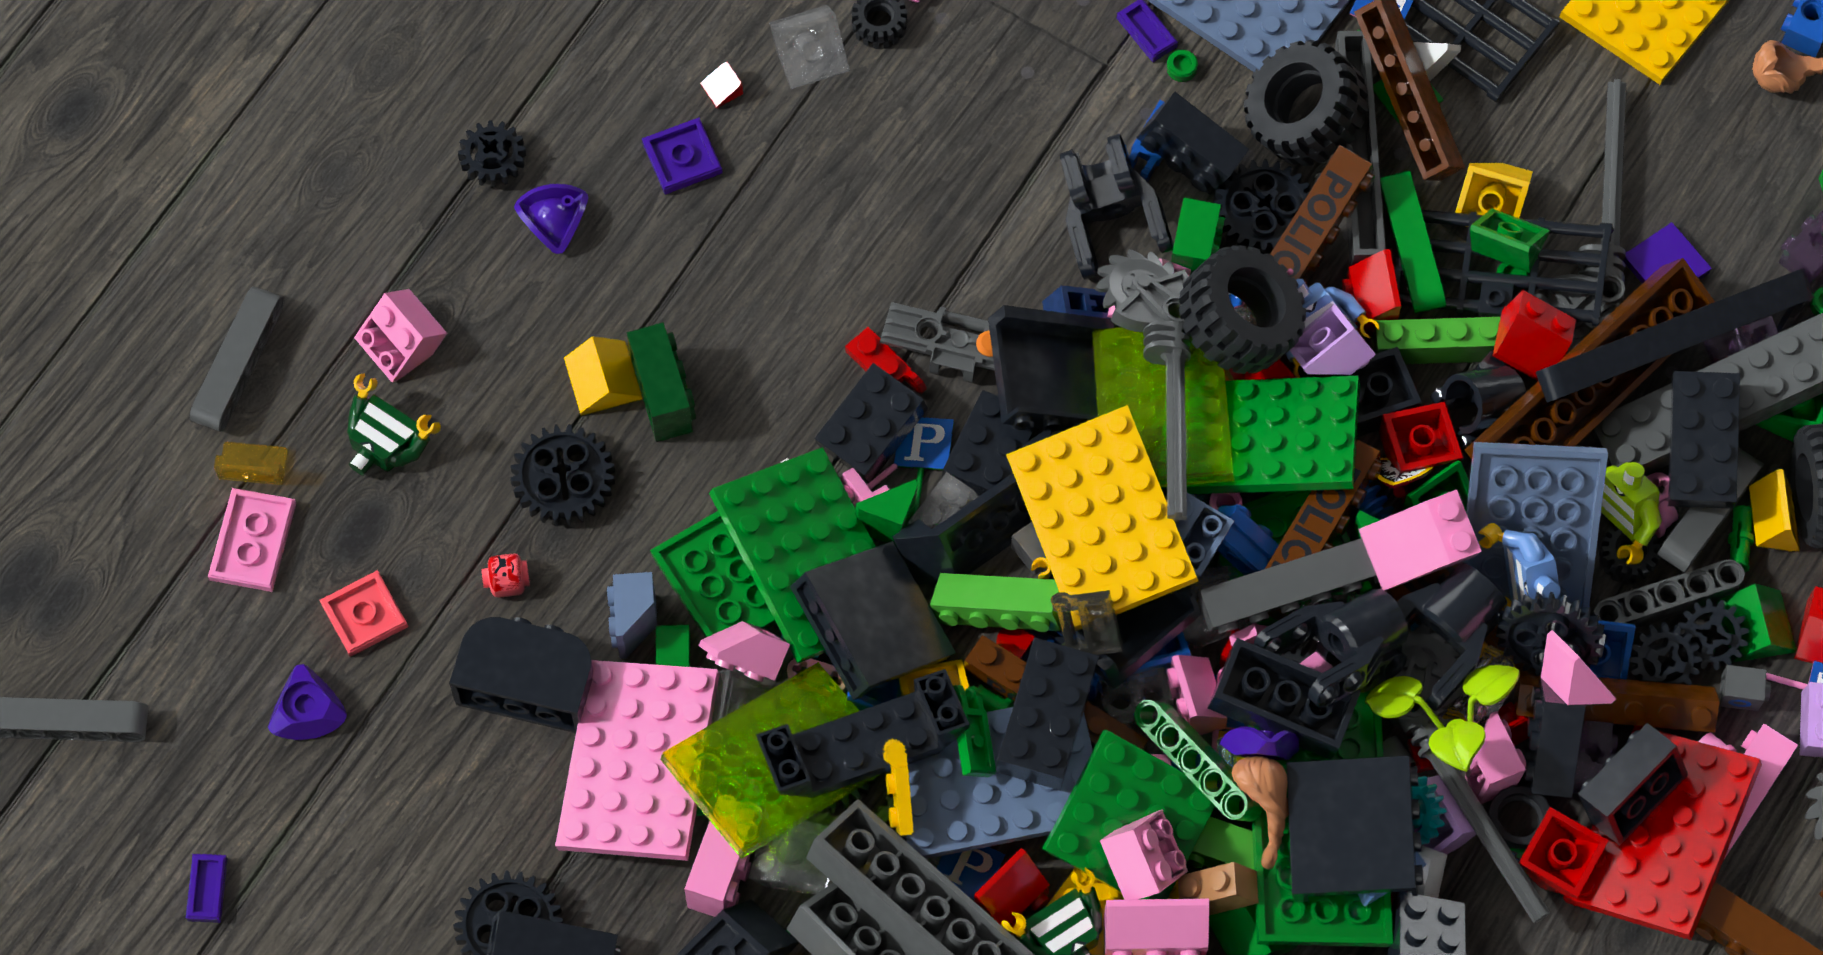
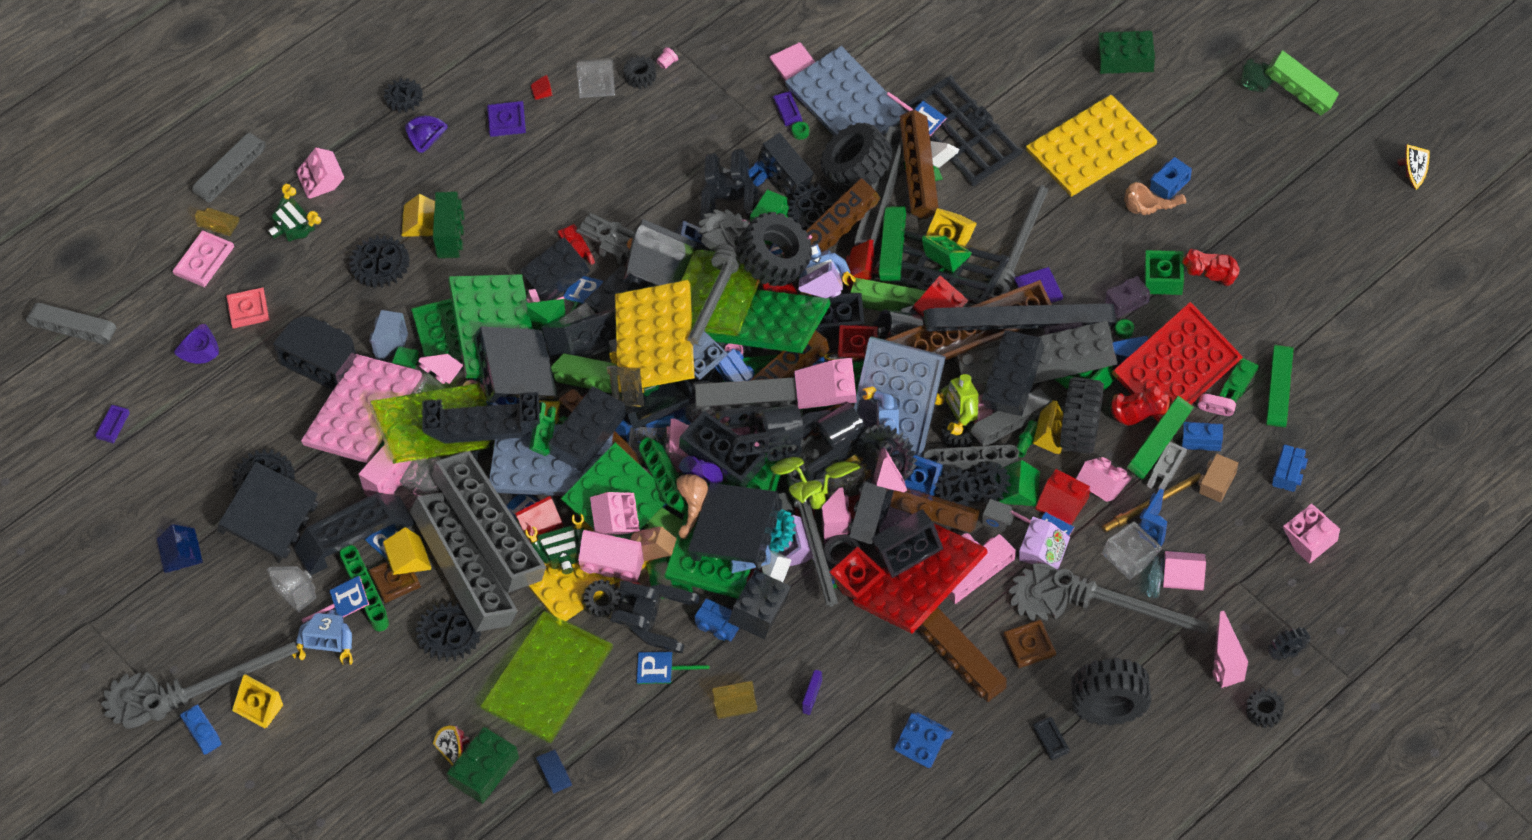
camera: 20 degrees right, 10 degrees down
coral head [481,553,530,598] -> none
yellow hinge [883,738,914,836] -> none

